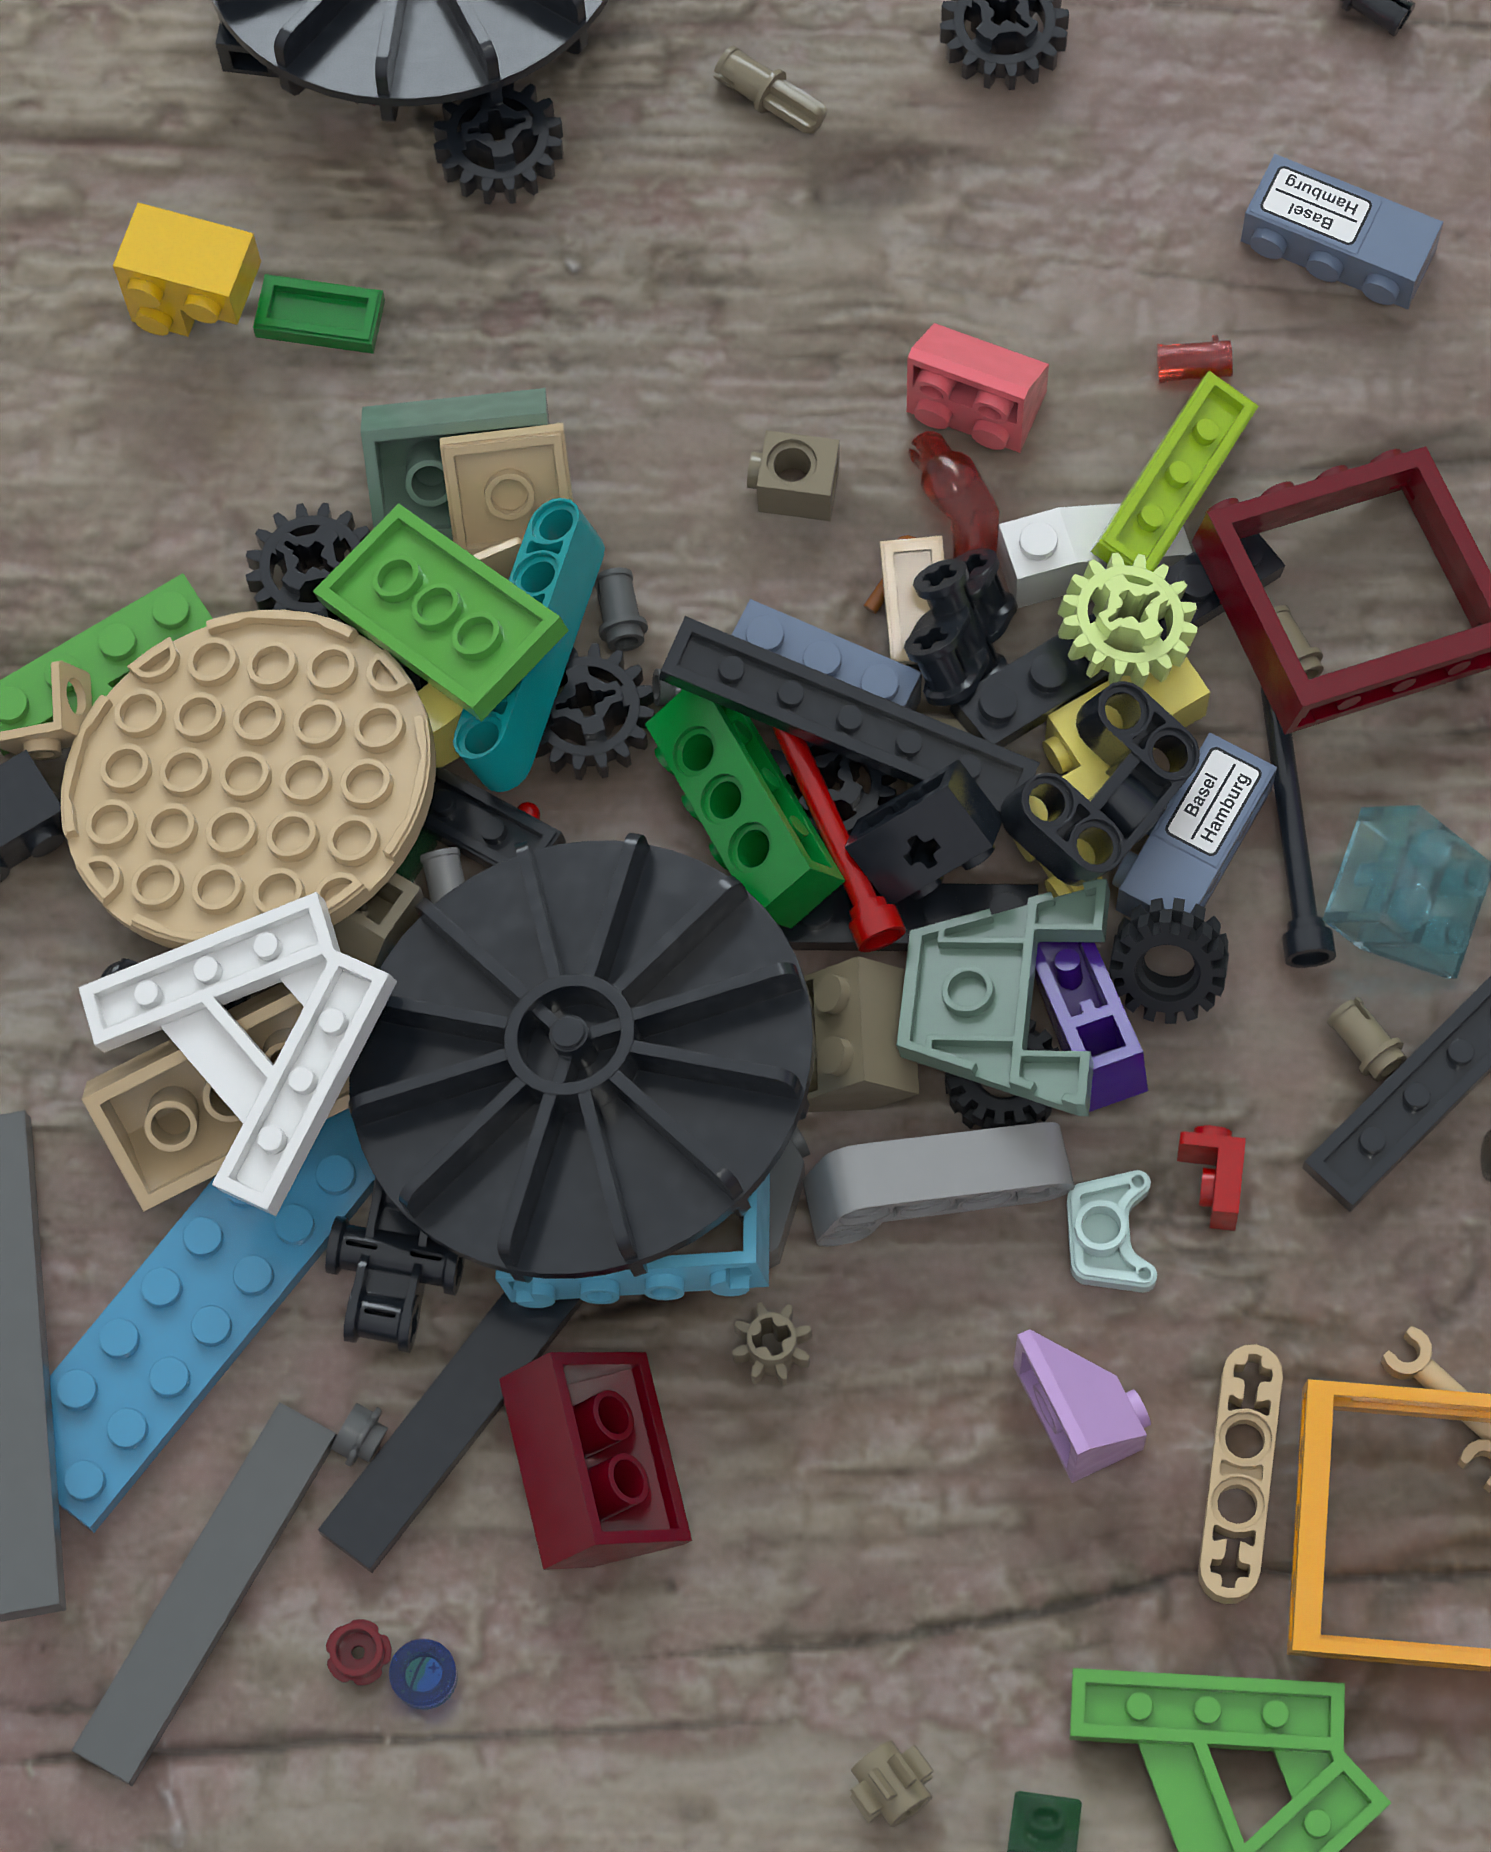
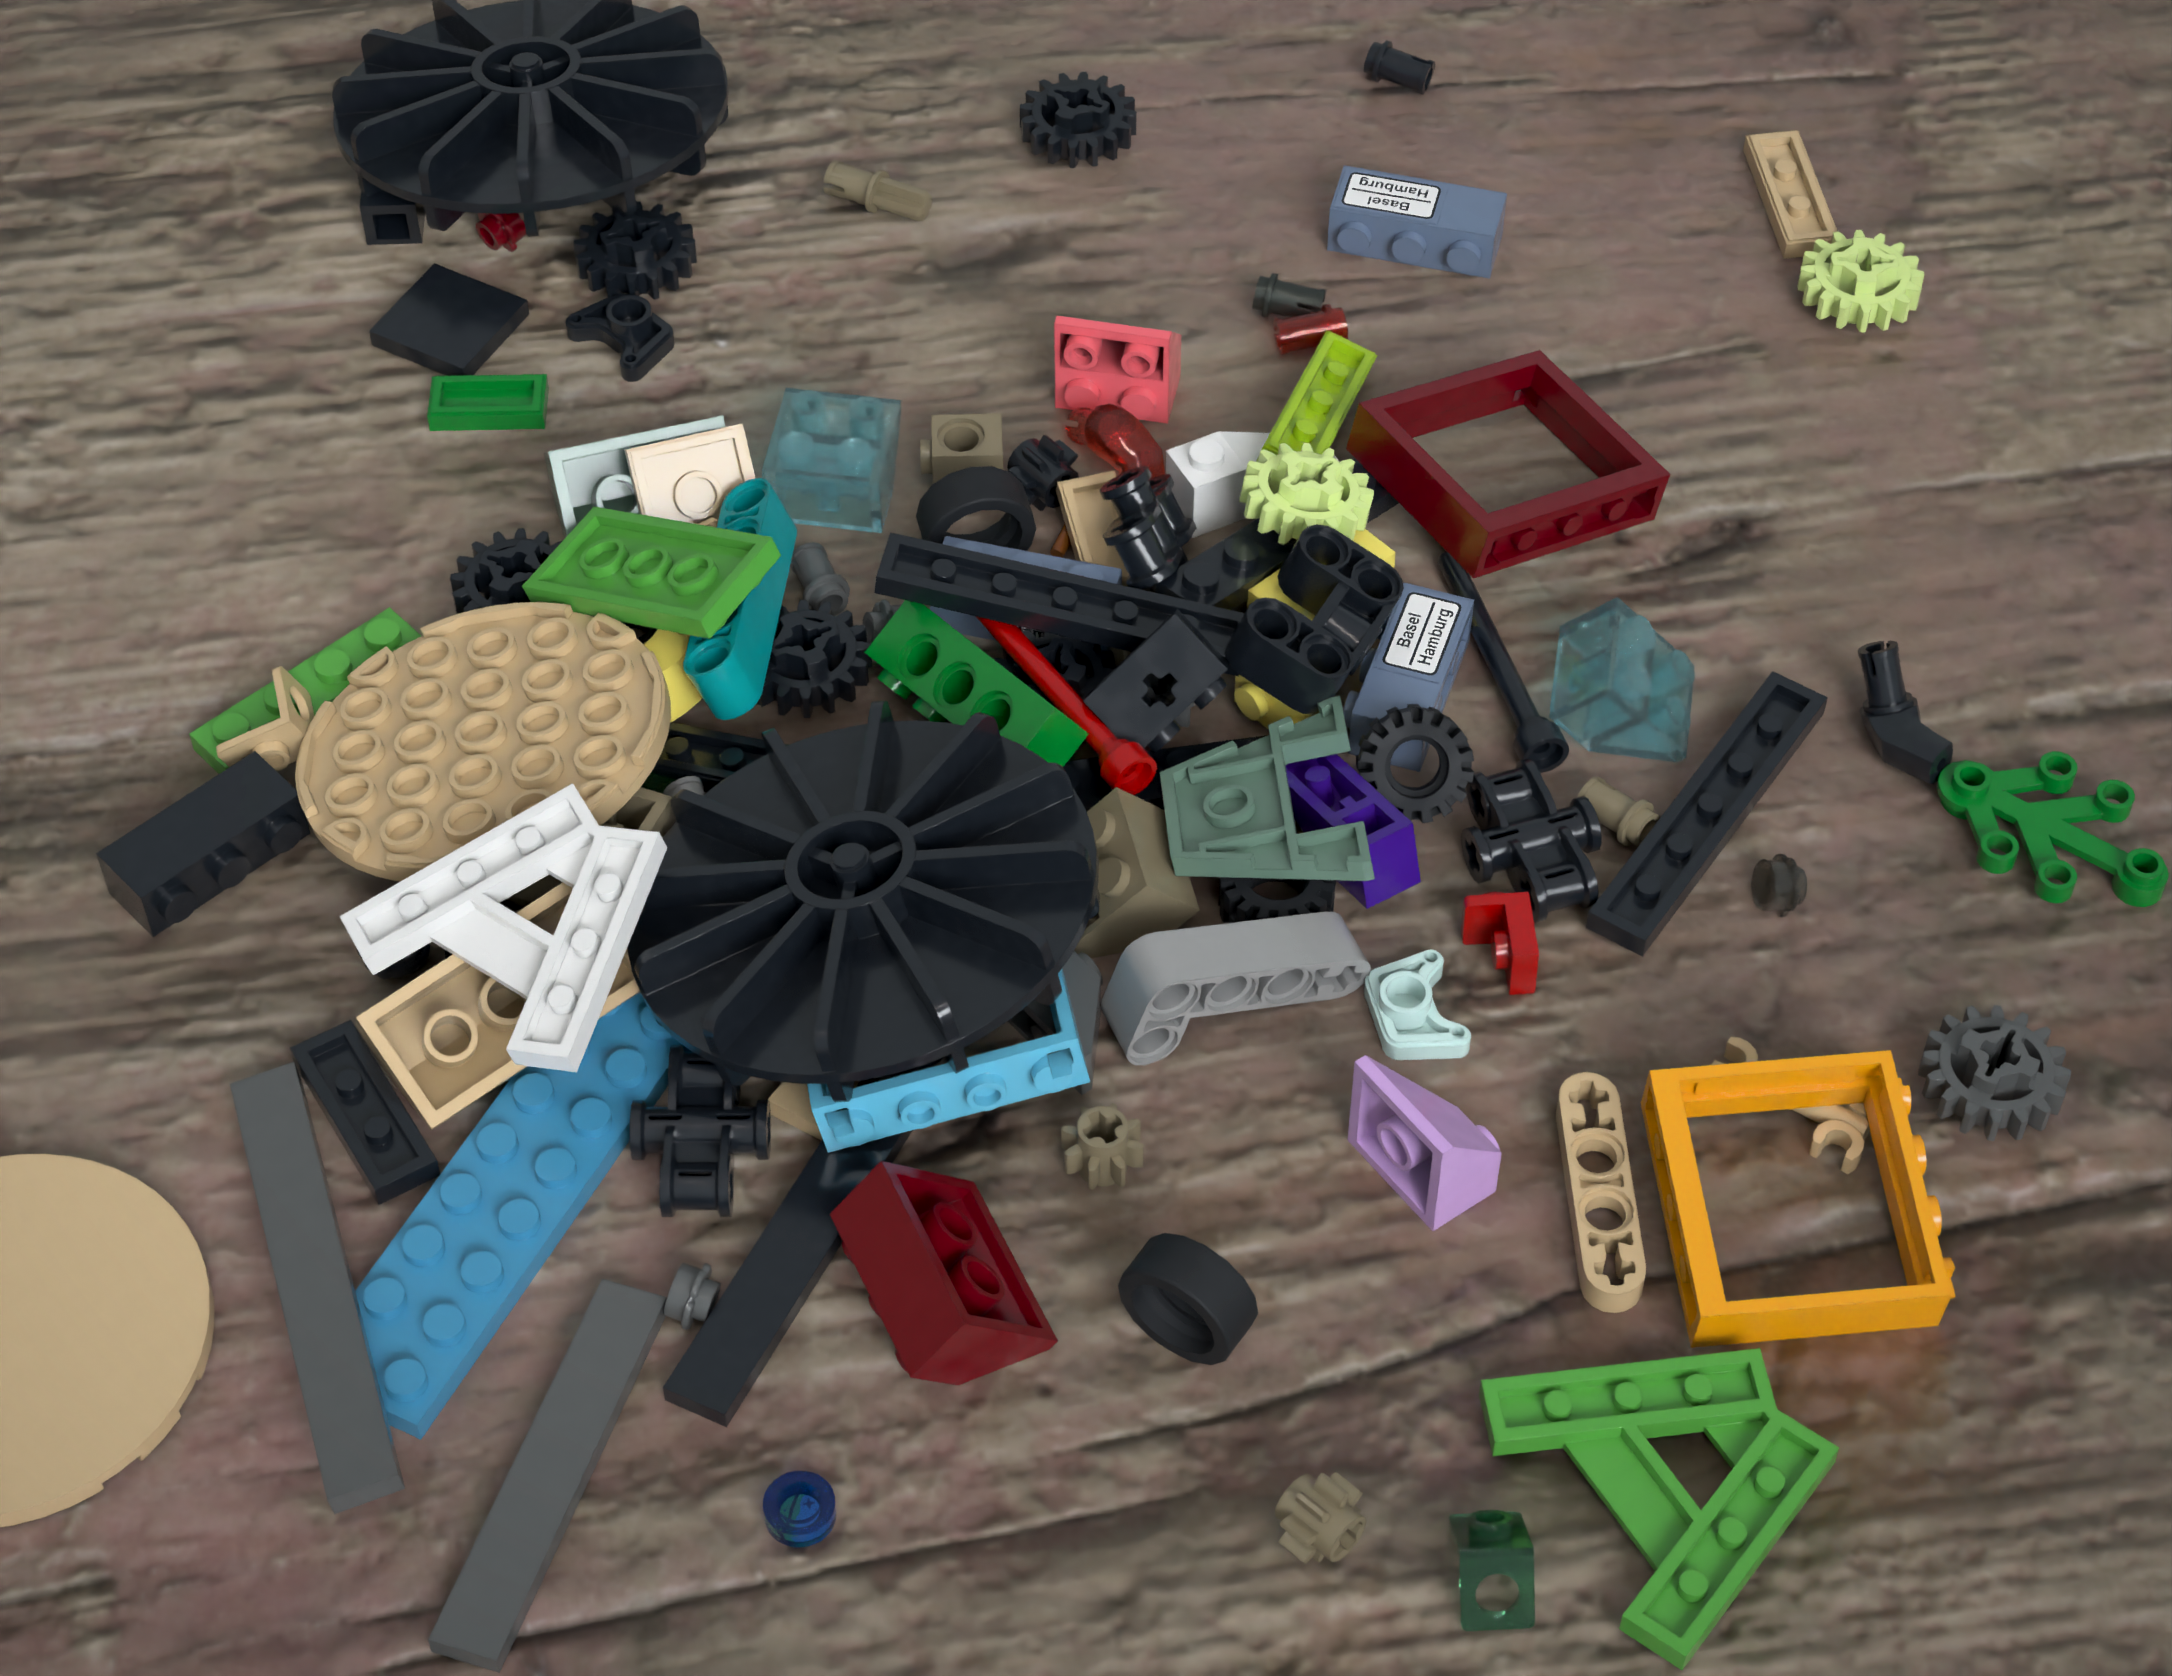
camera: 15 degrees left, 20 degrees down
yellow brick [113,202,261,337] -> none
dark red plate [326,1619,392,1686] -> none
none -> black plate [290,1020,440,1205]
none -> black tile [369,263,529,376]
none -> black piece [565,293,675,382]
none -> clear light blue slope [762,388,902,533]
none -> black tyre [916,466,1037,551]
none -> black gear [1007,435,1079,511]
none -> black tyre [1118,1233,1258,1365]
none -> pearl dark grey pin [1252,273,1326,325]
none -> black axle [1461,758,1602,923]

